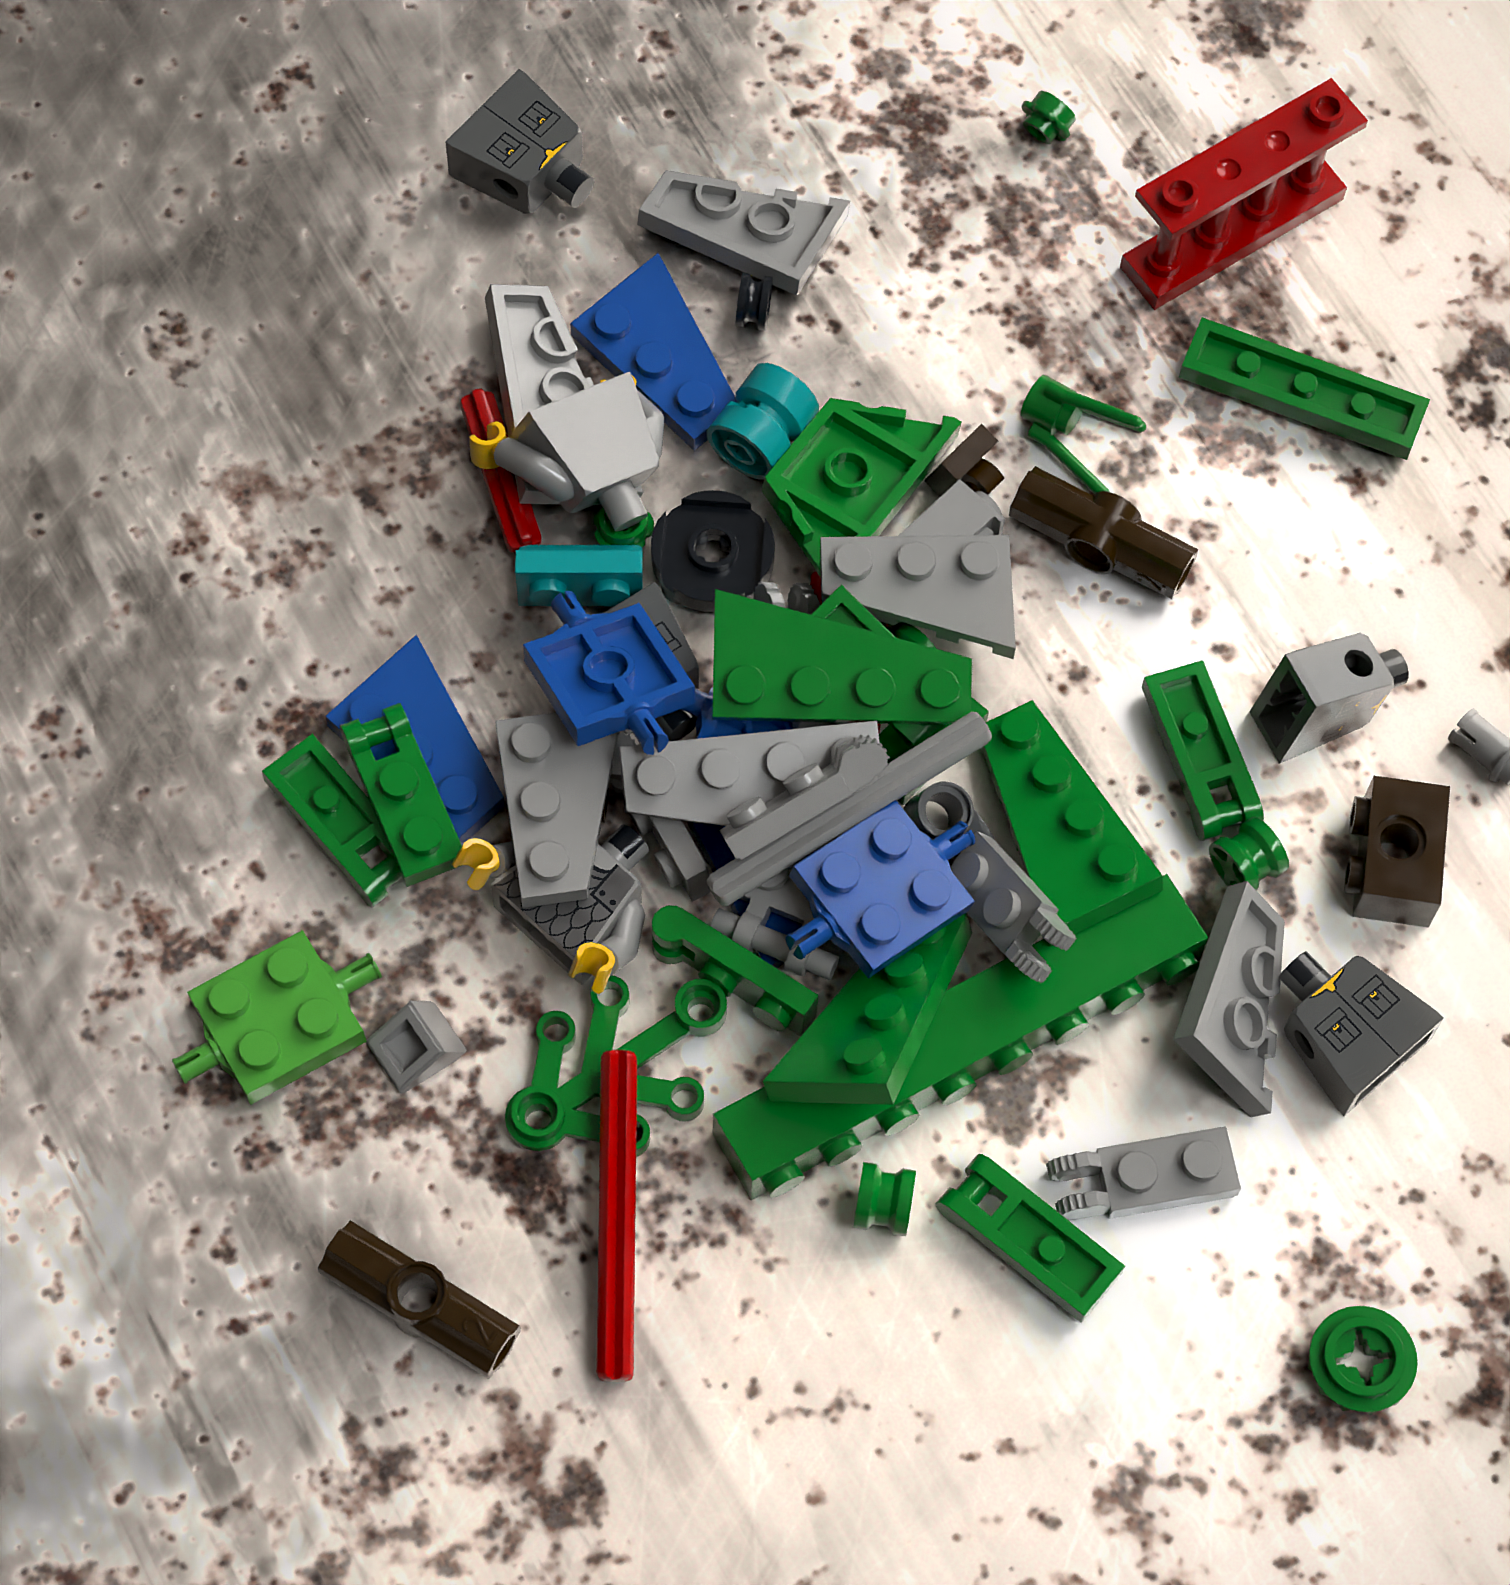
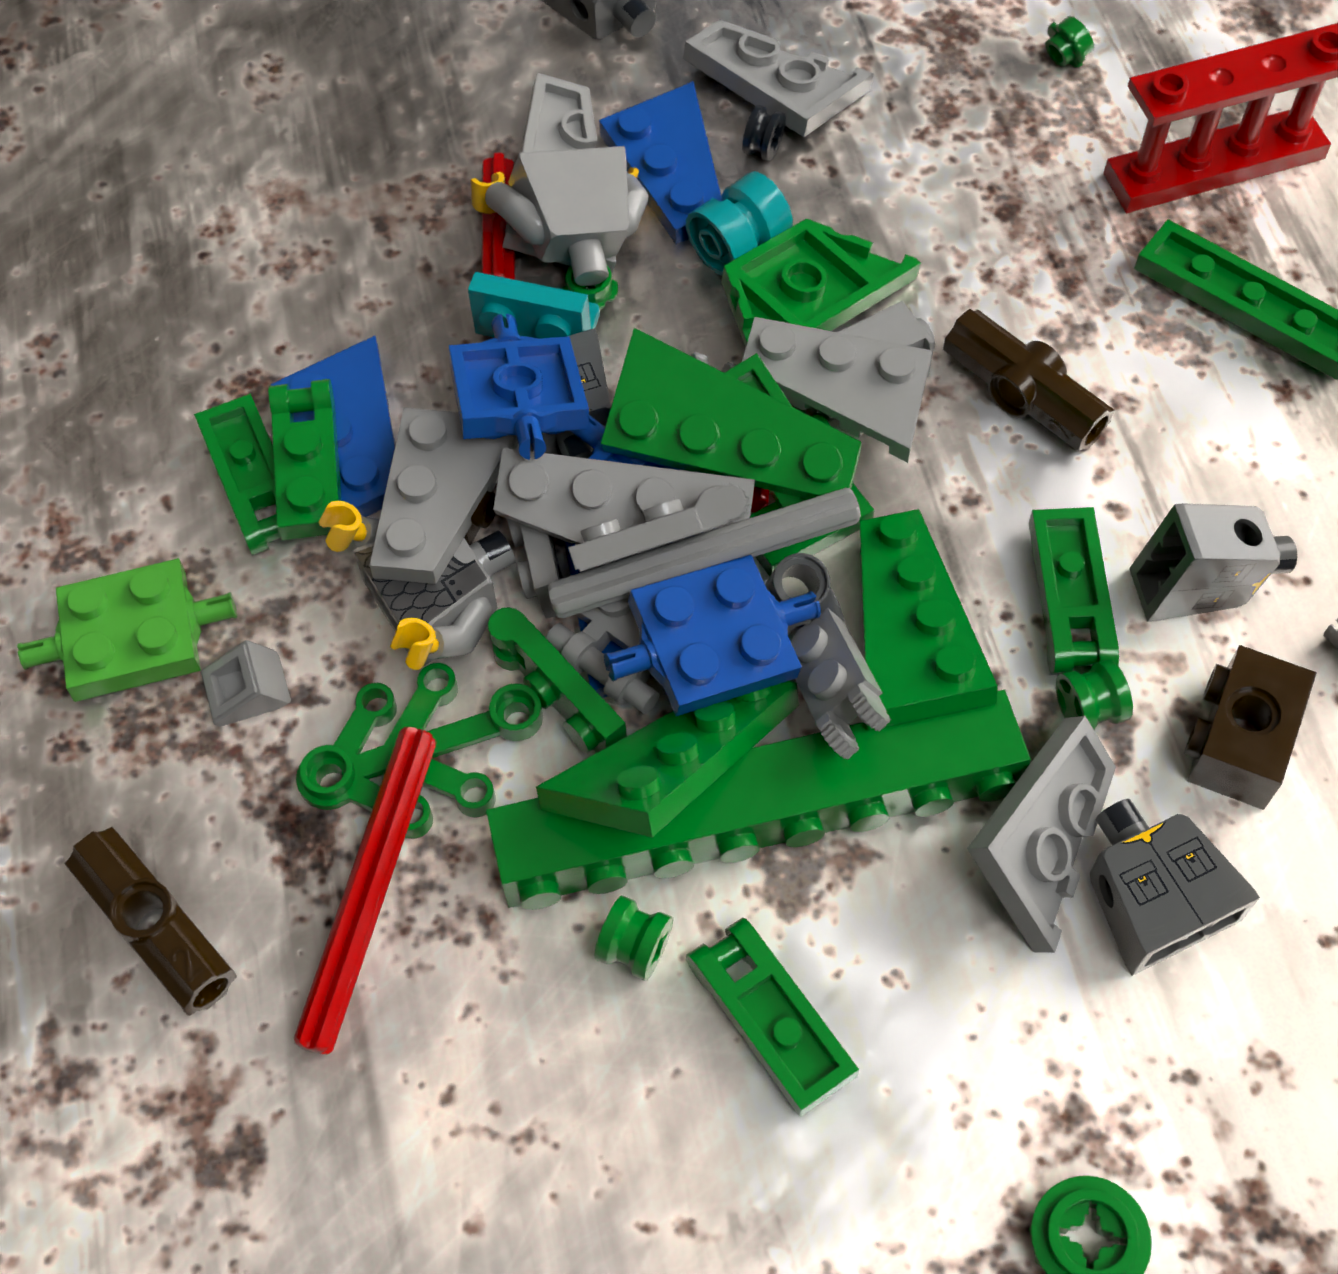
camera: 20 degrees right, 5 degrees down
black plate [651,490,775,612] -> none
dark brown tile [924,424,1005,497] -> none
green plant [1020,375,1146,495] -> none
light grey hinge [1046,1126,1241,1220] -> none

